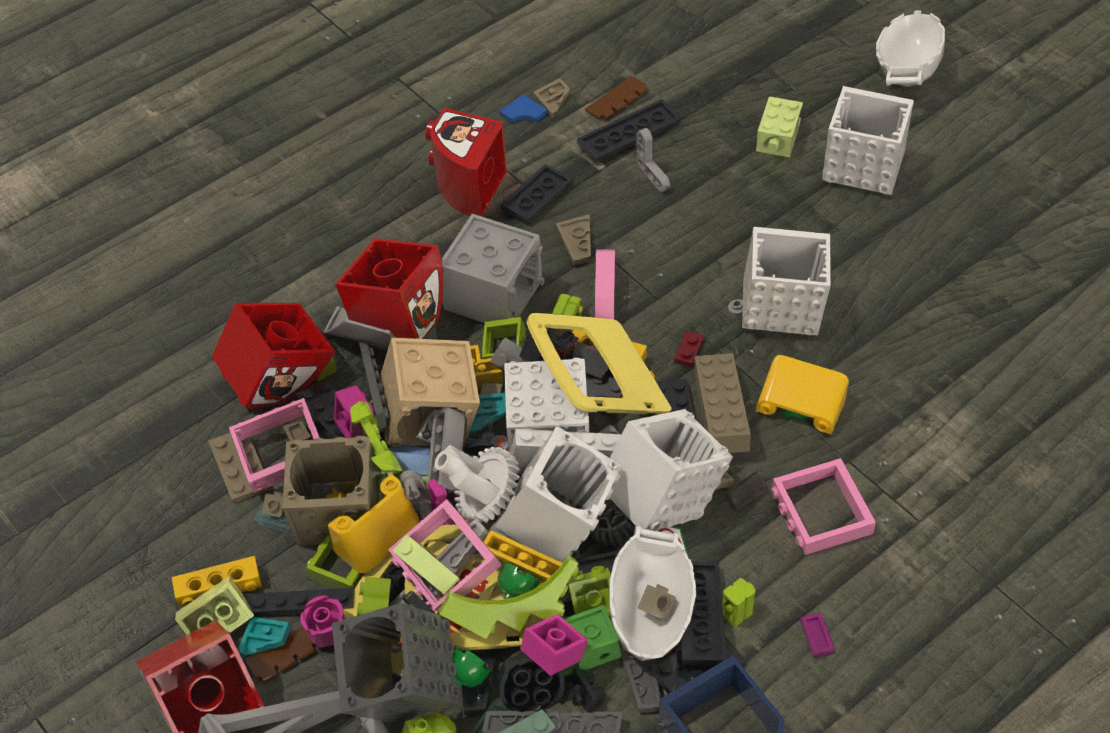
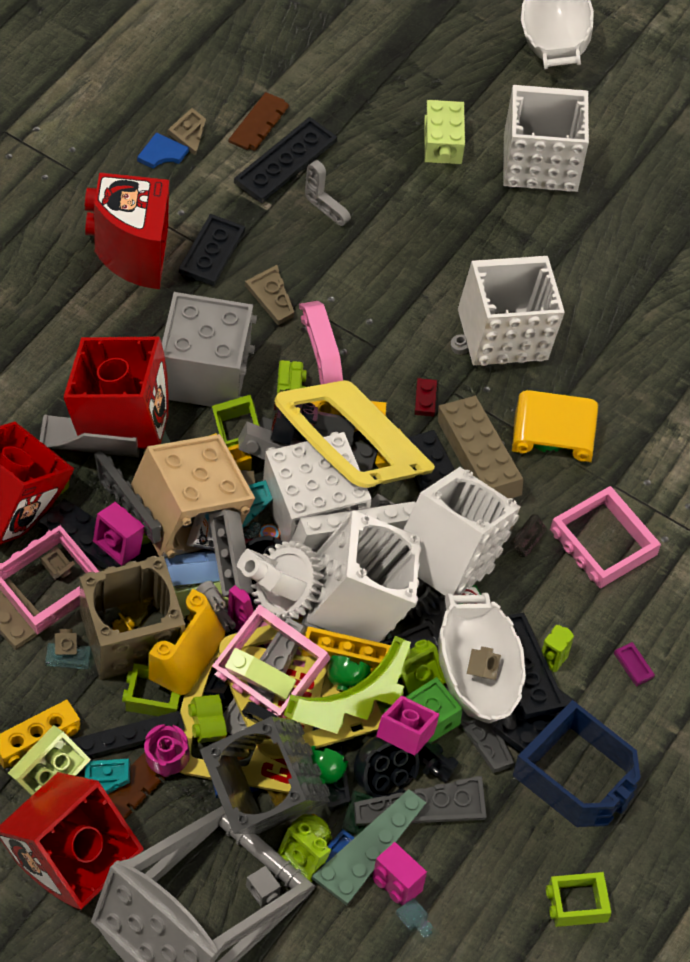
camera: 25 degrees left, 5 degrees up
lime piece [350,401,403,476] -> none

